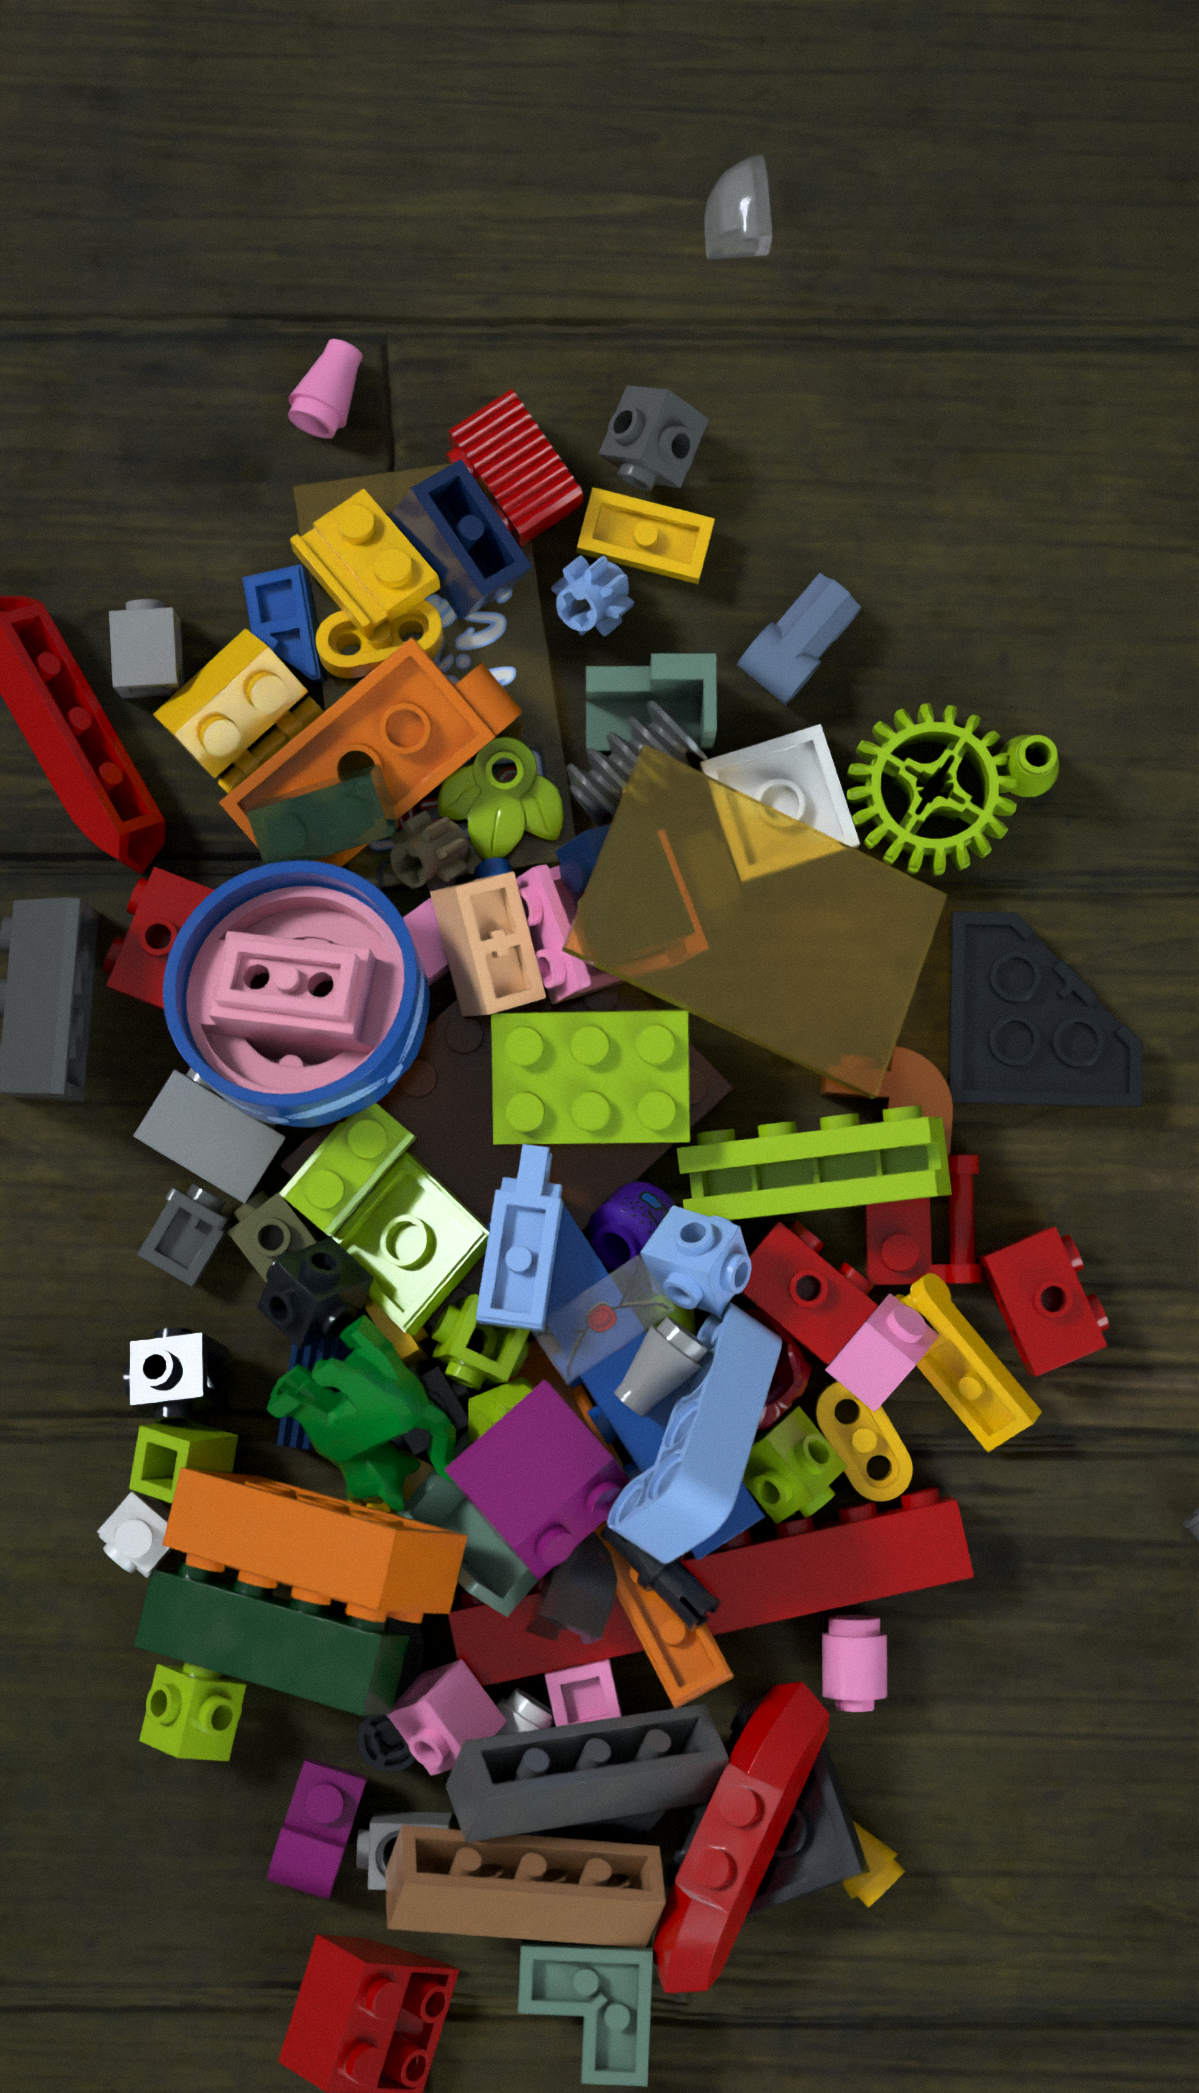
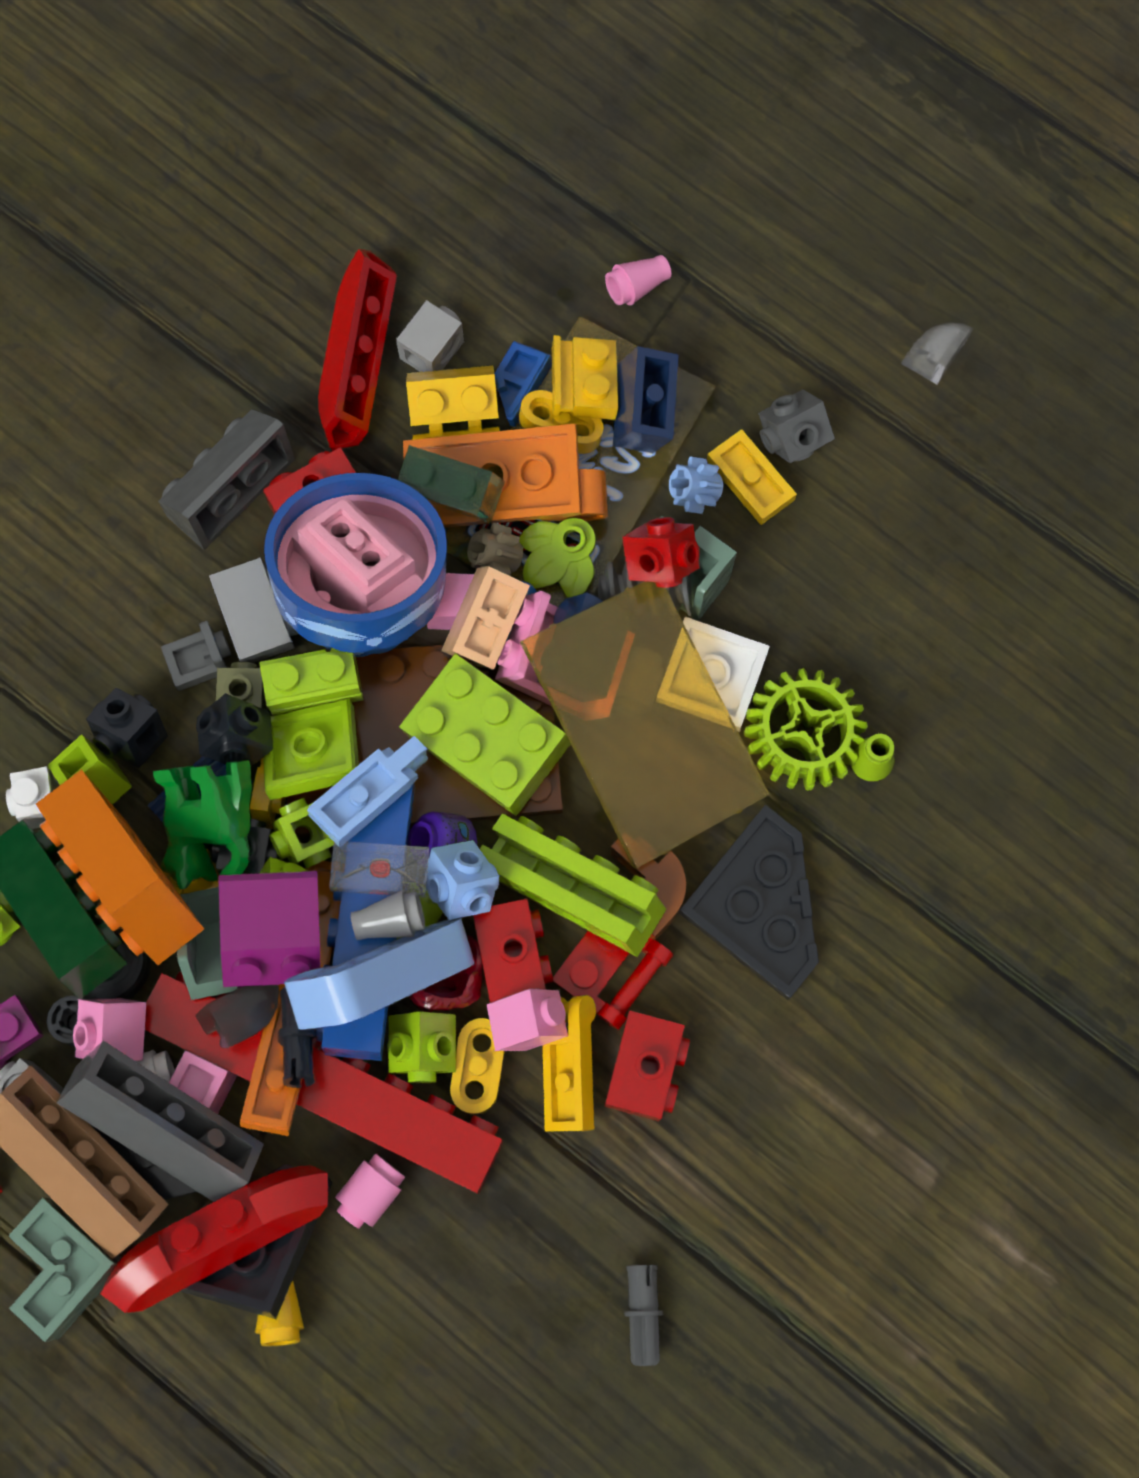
camera: 40 degrees right, 10 degrees down
red brick [445,389,583,546] -> none
sand blue piece [737,573,861,705] -> none
none -> red brick [622,517,700,588]

